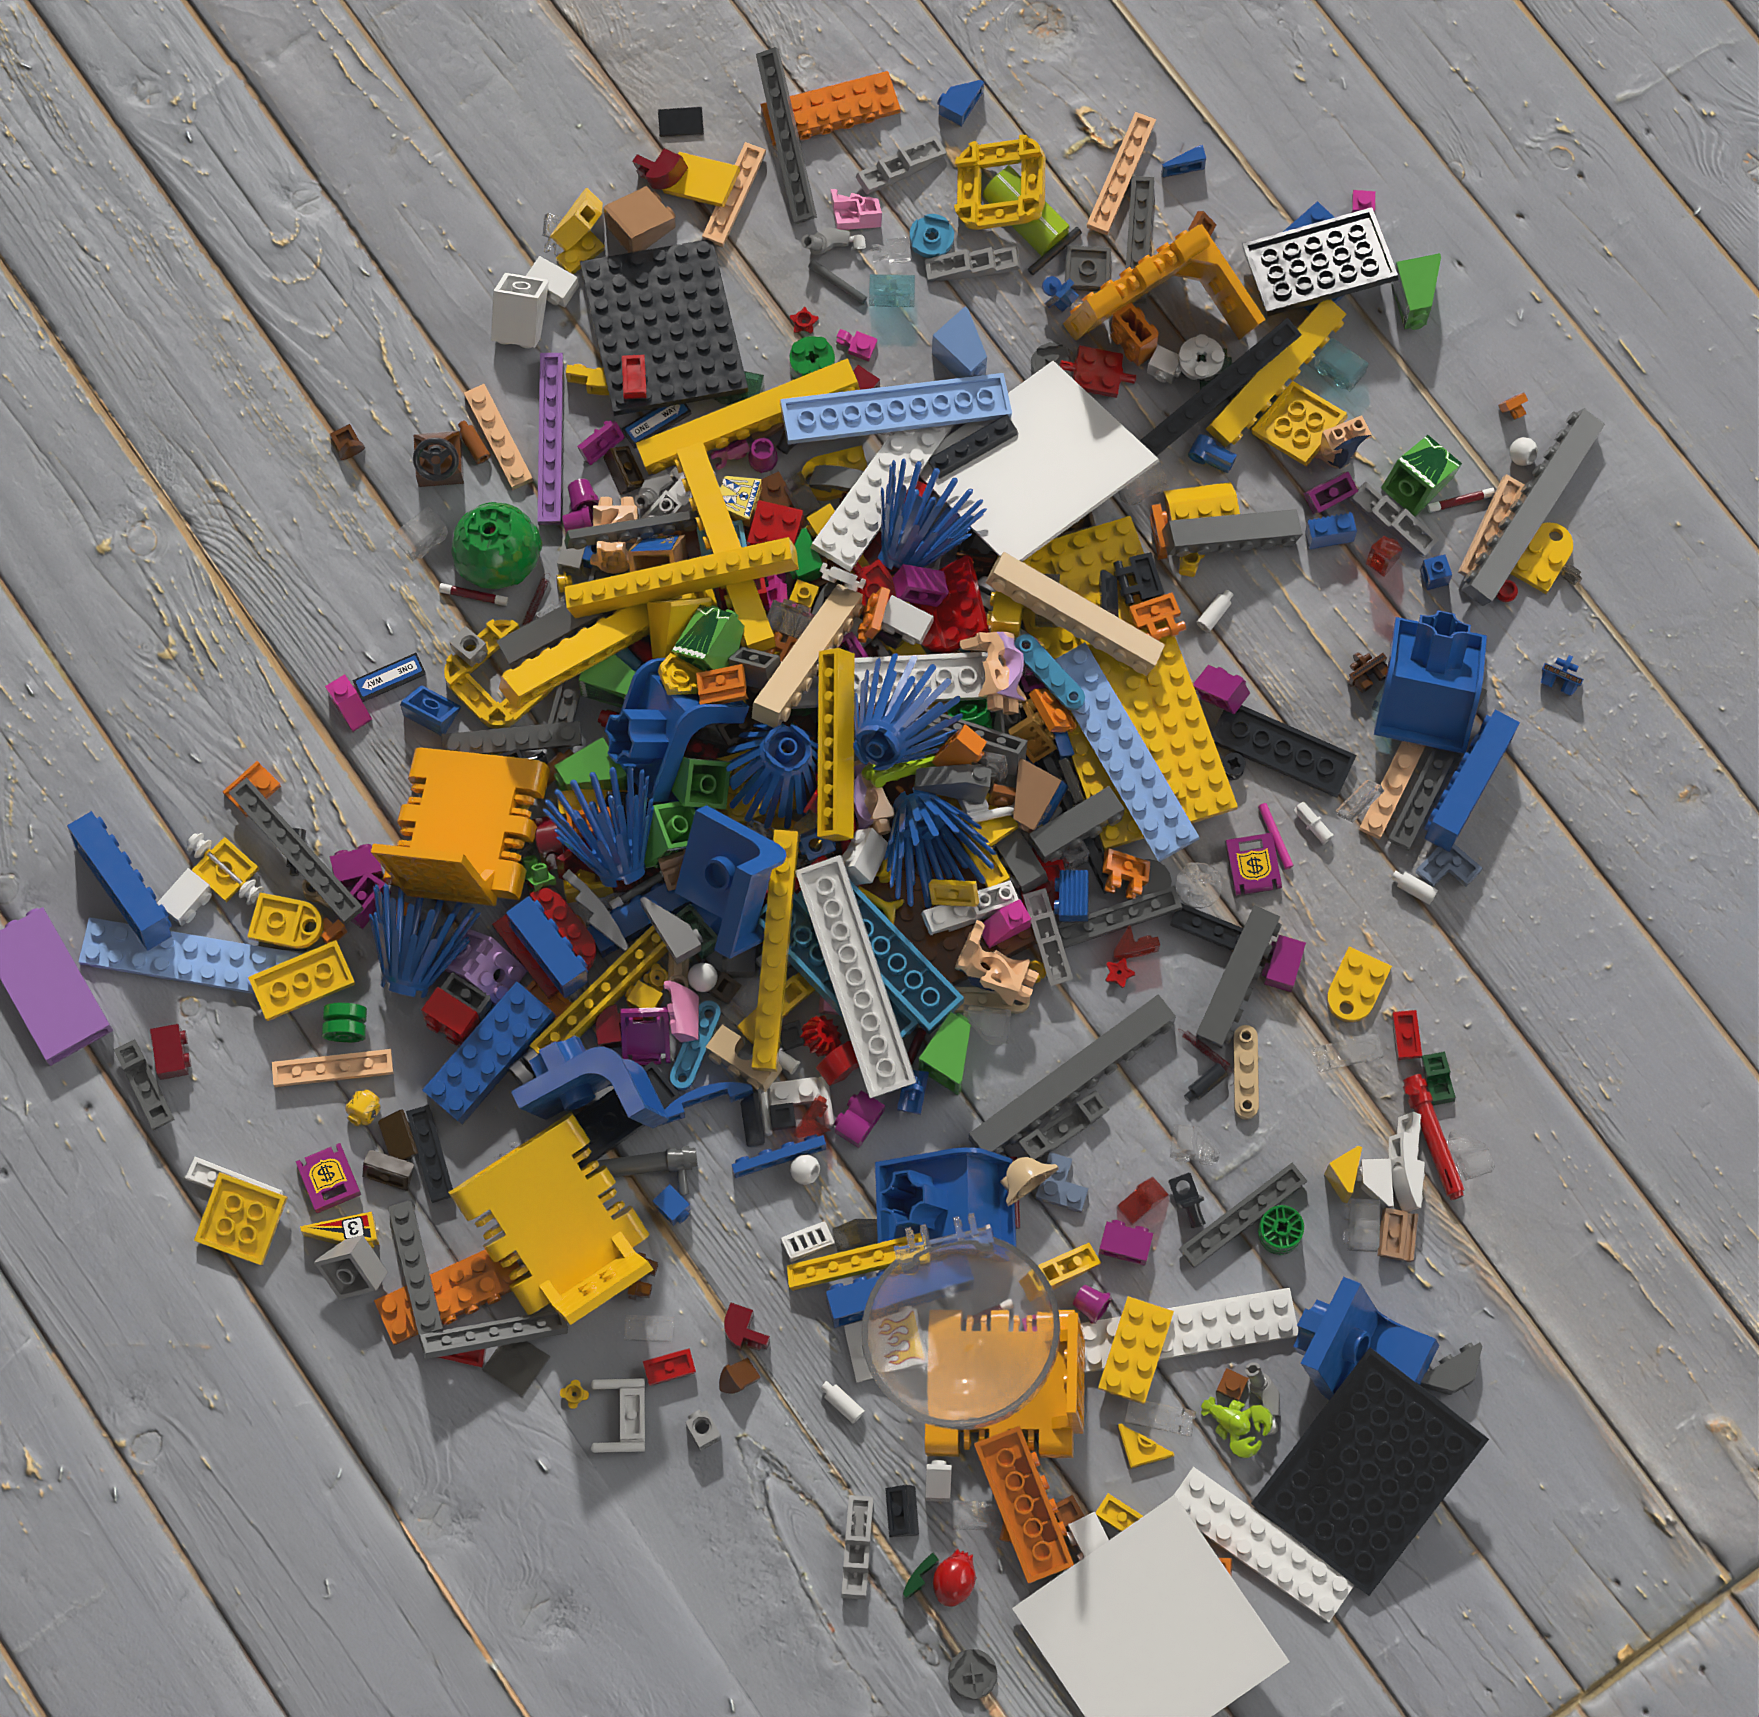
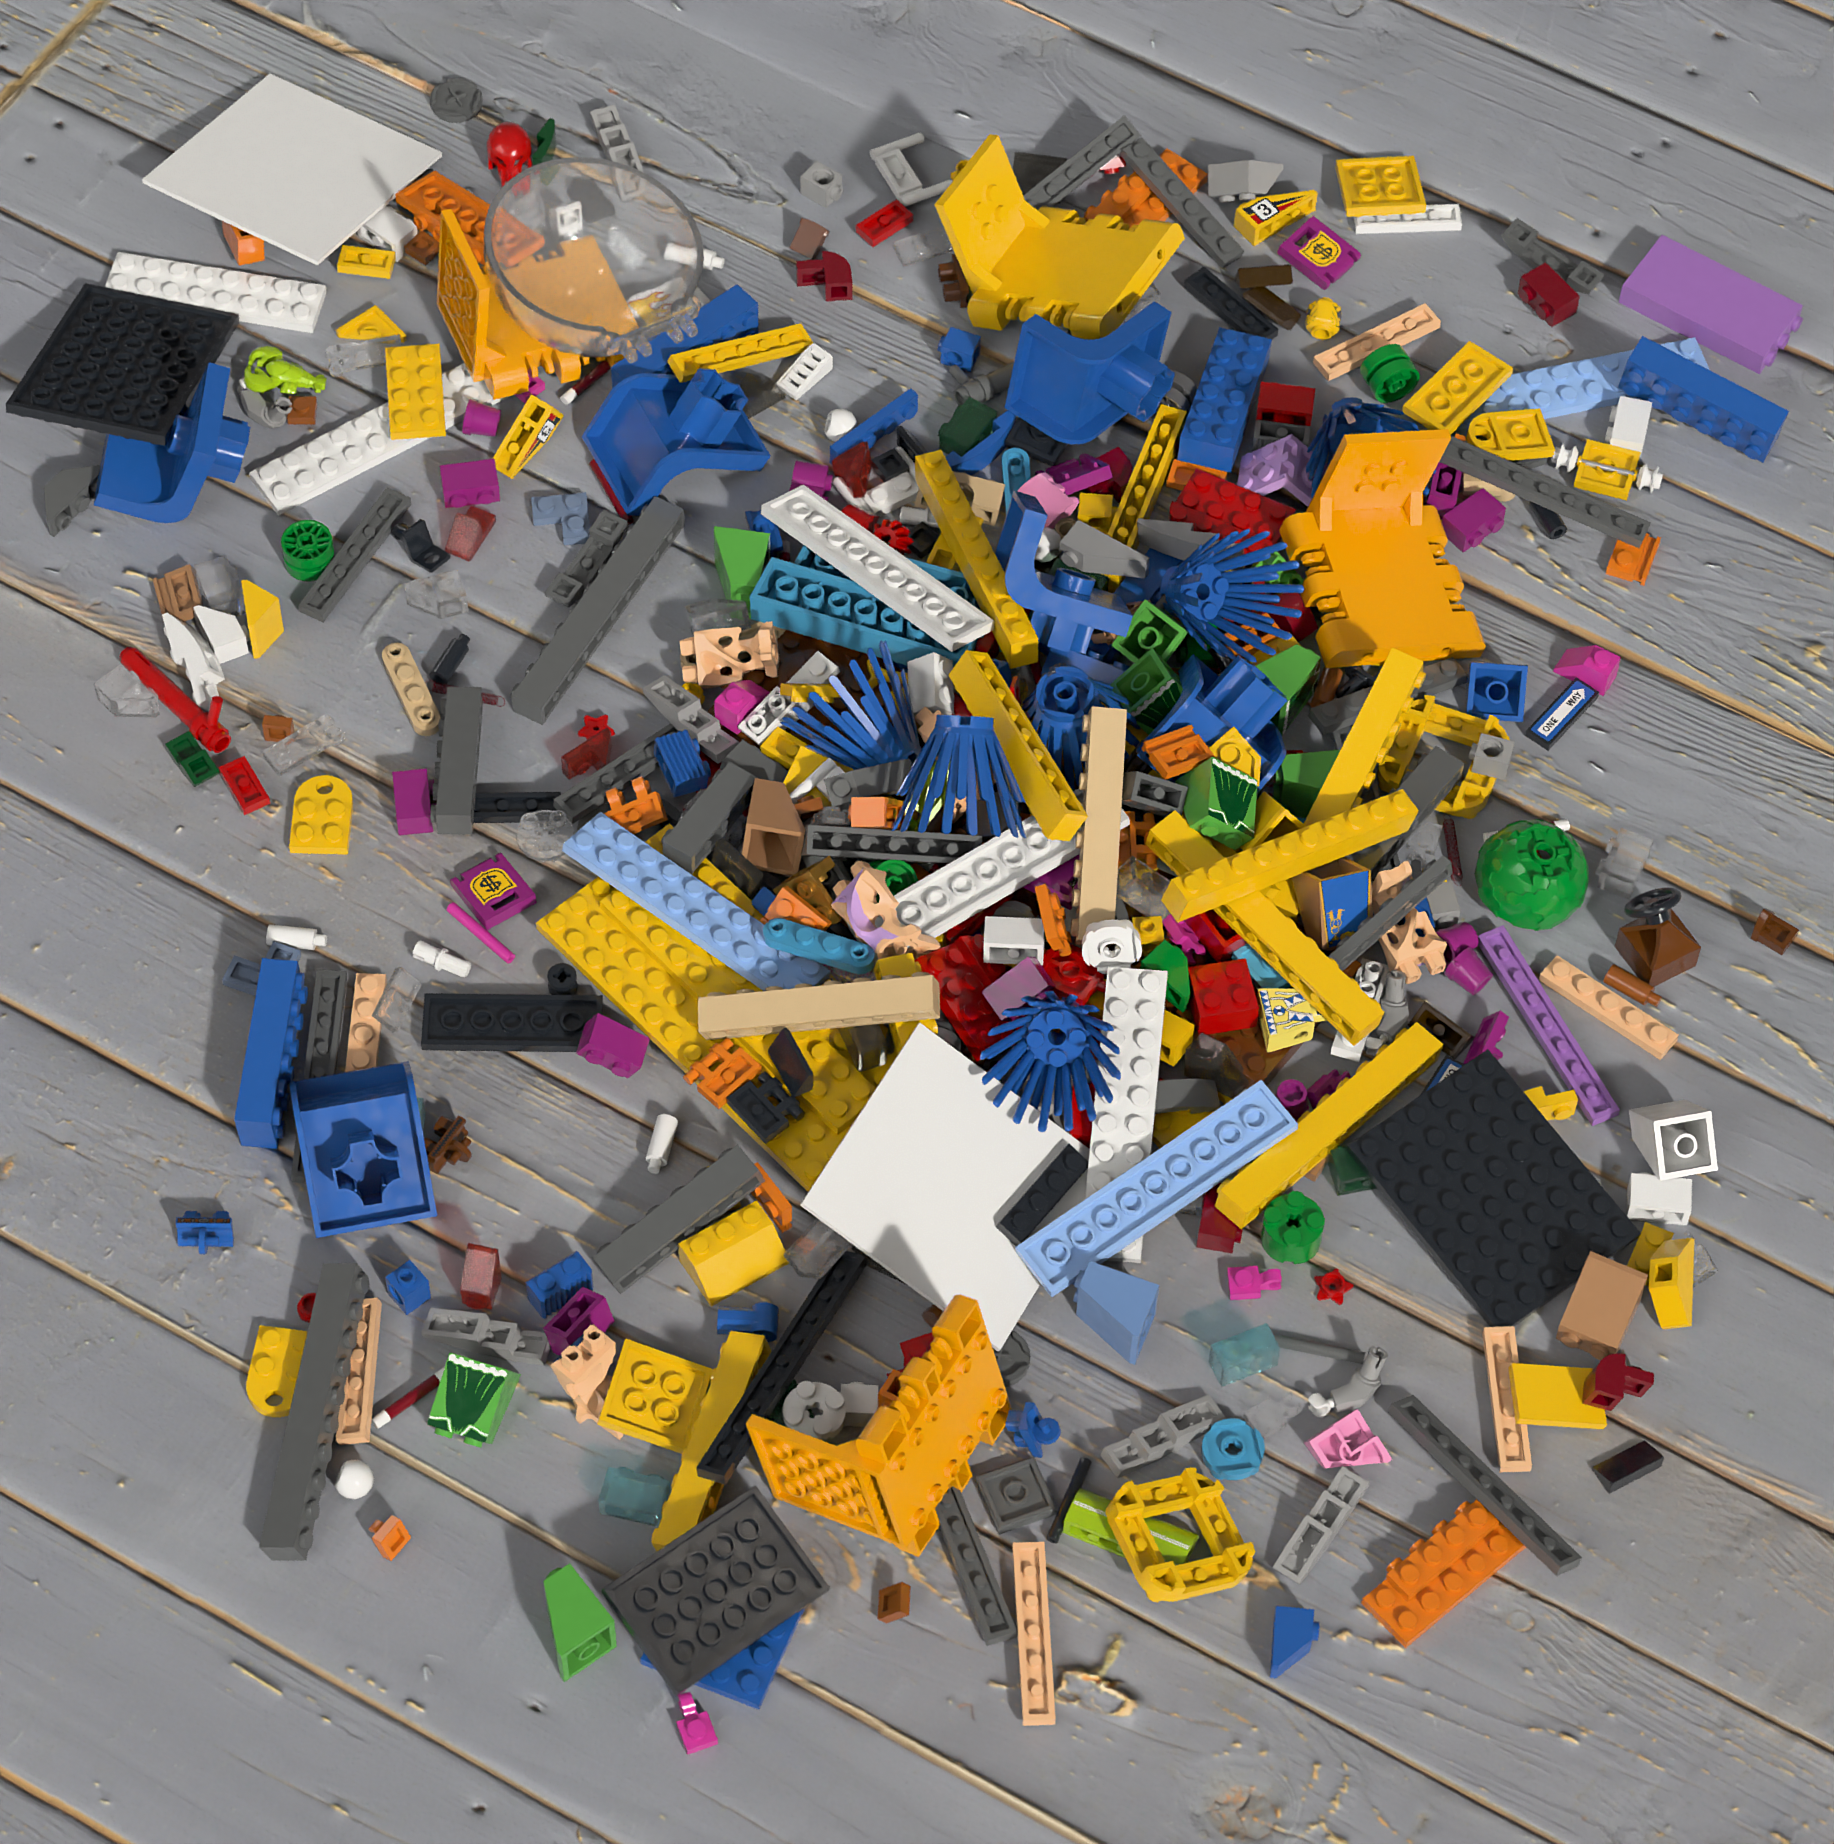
camera: 155 degrees right, 15 degrees down
blue brick [506,896,589,999] -> none
red tile [622,355,647,399] -> none
tan hat [1001,1157,1059,1207] -> none
blue slope [1161,145,1206,178] -> none
clear smoke plate [1560,565,1583,585] -> none
none -> dark orange plate [262,715,295,744]
none -> clear green brick [938,397,997,457]

